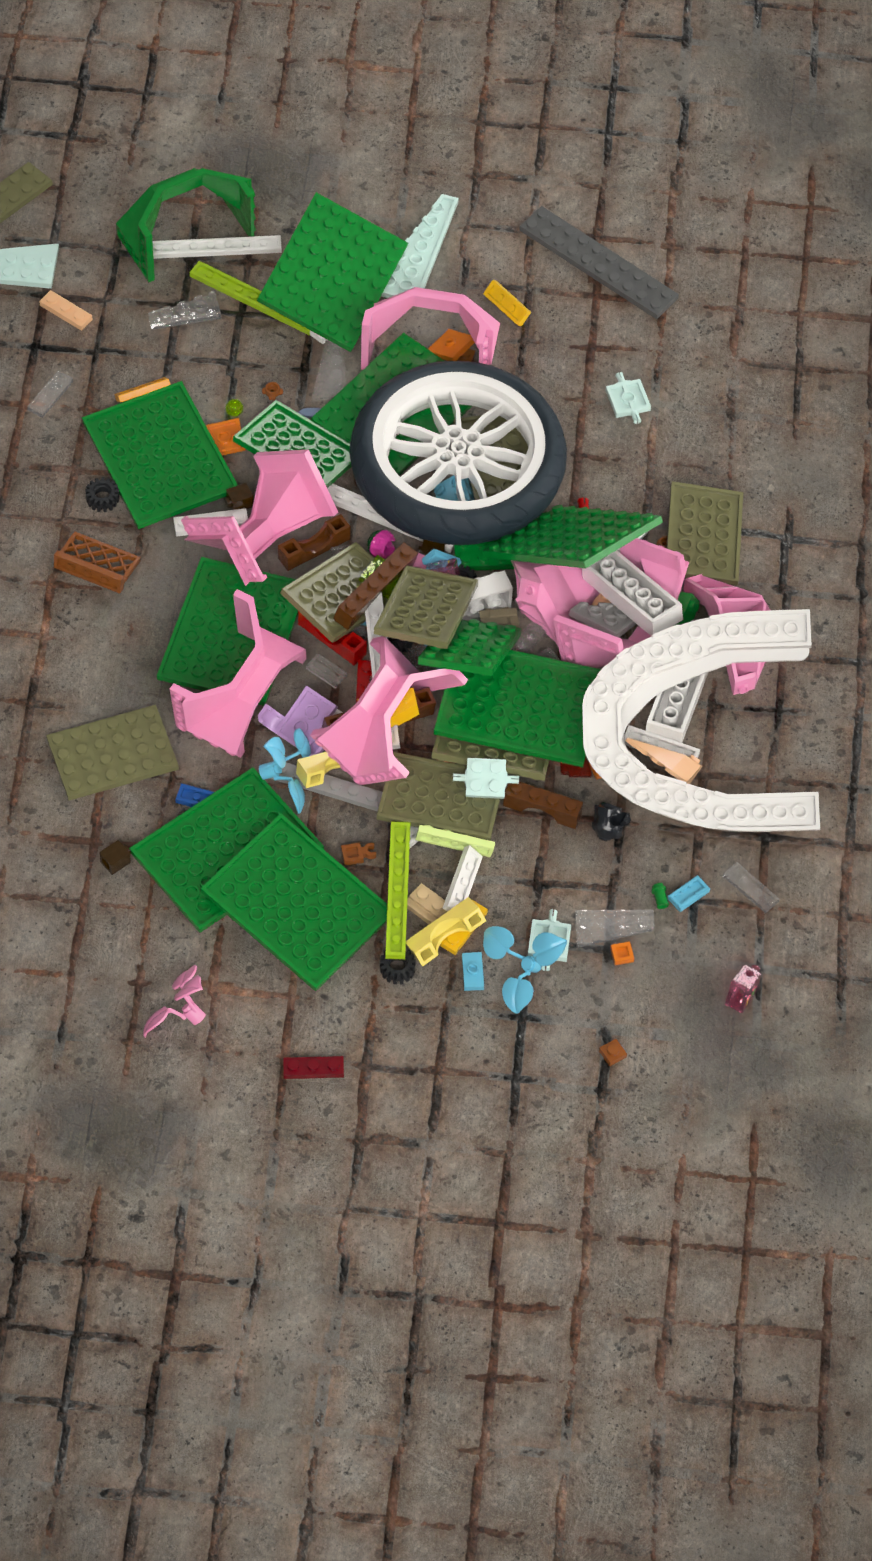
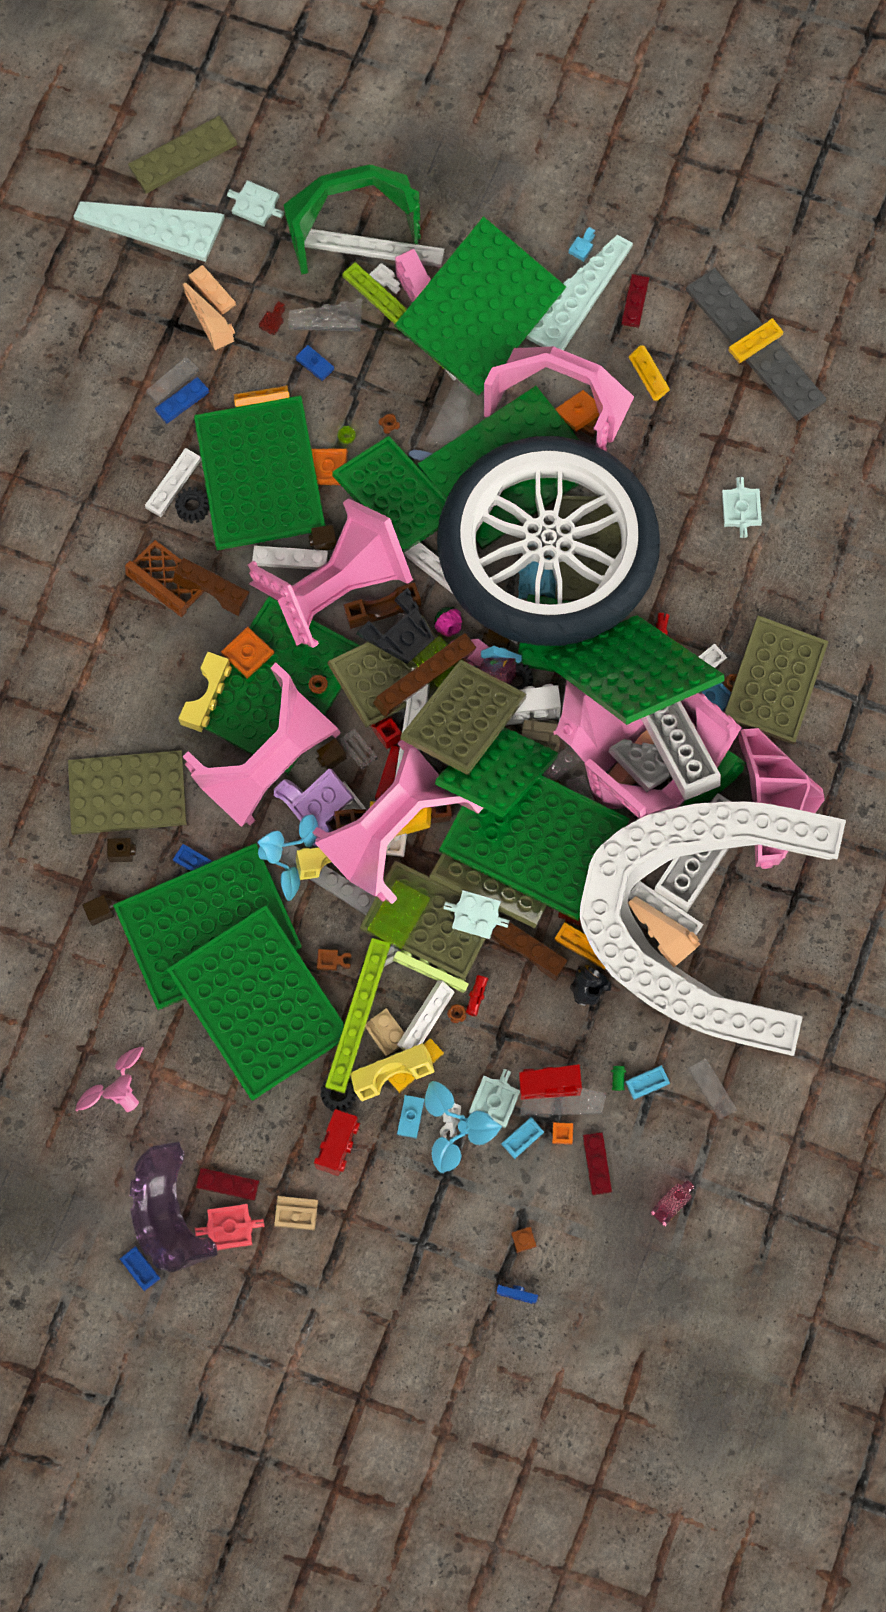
camera: 20 degrees right, 15 degrees up
none -> dark brown brick [107,838,136,862]
none -> blue plate [120,1246,161,1292]
none -> clear purple windscreen [130,1142,218,1272]
none -> white plate [145,448,201,517]
none -> blue plate [155,377,209,424]
none -> reddish brown arch [173,558,249,616]
none -> light yellow arch [178,652,232,732]
none -> light nougat wedge [183,283,235,350]
none -> coral plate [195,1204,264,1251]
none -> orange plate [221,627,274,679]
none -> light aqua plate [227,181,284,226]
none -> clear red plate [259,301,286,336]
none -> tan plate [274,1196,318,1230]
none -> blue plate [295,345,334,381]
none -> dark orange plate [309,675,328,694]
none -> red wedge [314,1109,360,1176]
none -> dark brown brick [316,739,347,770]
none -> black wing [356,588,435,664]
none -> clear neon green plate [367,880,430,950]
none -> white plate [369,263,401,294]
none -> bright pink wedge [395,249,431,303]
none -> white plate [440,1103,461,1138]
none -> dark orange plate [447,1004,466,1023]
none -> red pin [465,975,488,1016]
none -> blue plate [496,1285,538,1305]
none -> medium azure plate [501,1117,544,1159]
none -> red wedge [519,1064,582,1100]
none -> light orange plate [554,922,606,970]
none -> medium azure plate [569,227,595,262]
none -> dark red plate [583,1132,612,1196]
none -> dark red plate [622,274,649,328]
none -> yellow plate [728,319,784,364]

